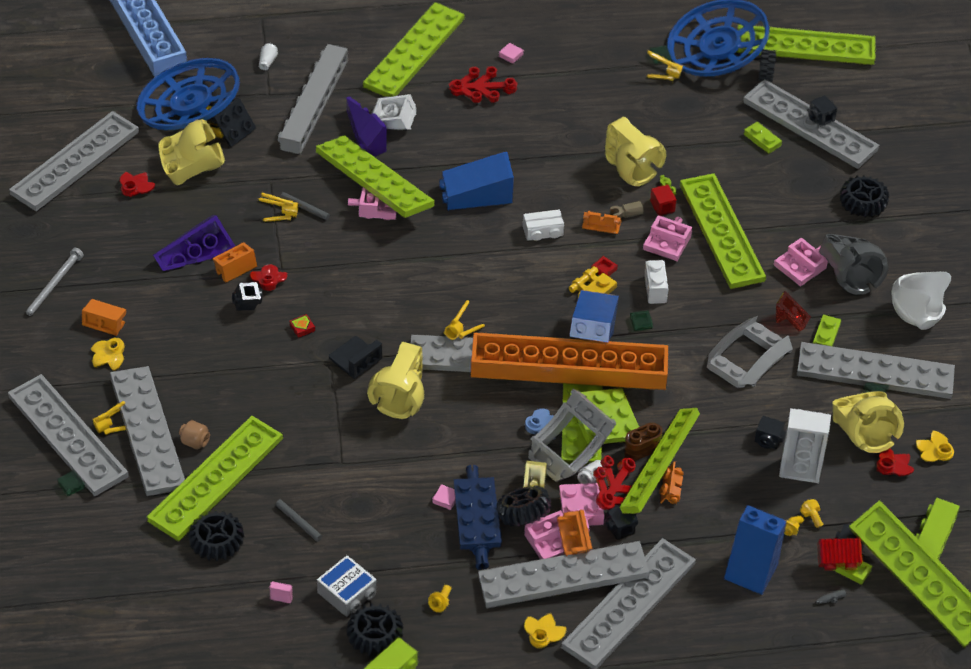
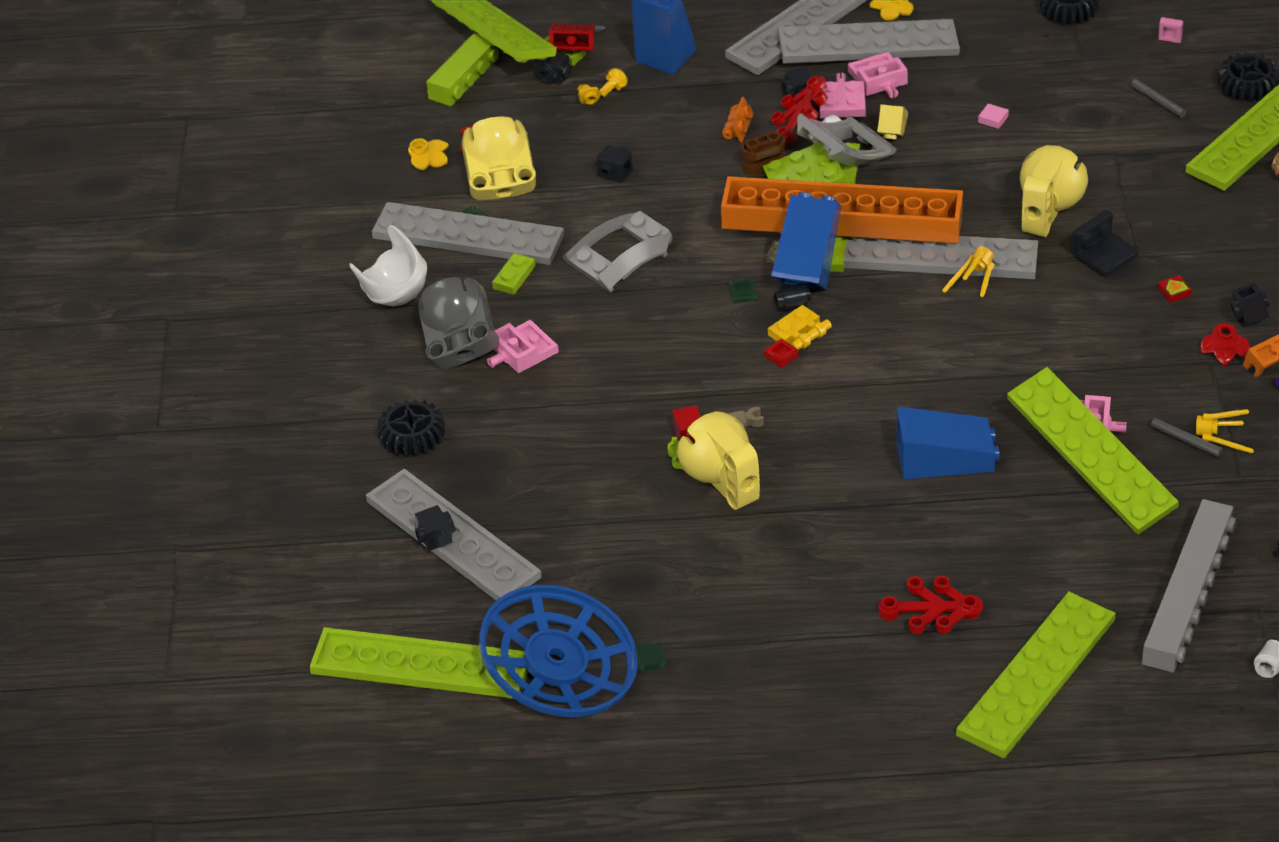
camera: 170 degrees left, 5 degrees down
piece [317,556,377,617] -> none
dark purple wedge [346,96,387,157] -> none
white slope [372,95,416,130] -> none
yellow plate [428,585,451,612] -> none
dark blue plate [454,465,501,570] -> none
black gear [496,485,552,527] -> none
bright pink tile [499,43,523,64] -> none
white brick [523,209,564,241] -> none
medium blue plate [525,409,556,439] -> none
orange hinge [557,509,592,556] -> none
orange hinge [582,211,621,234] -> none
lime plate [620,408,700,514] -> none
bright pink plate [643,215,692,261] -> none
white brick [644,260,668,304] -> none
yellow plant [647,51,683,81] -> none
lime plate [680,173,766,289] -> none
lime plate [744,122,782,154] -> none
black tyre [759,49,776,82] -> none
clear red slope [776,291,811,331] -> none
white brick [779,408,831,483] -> none

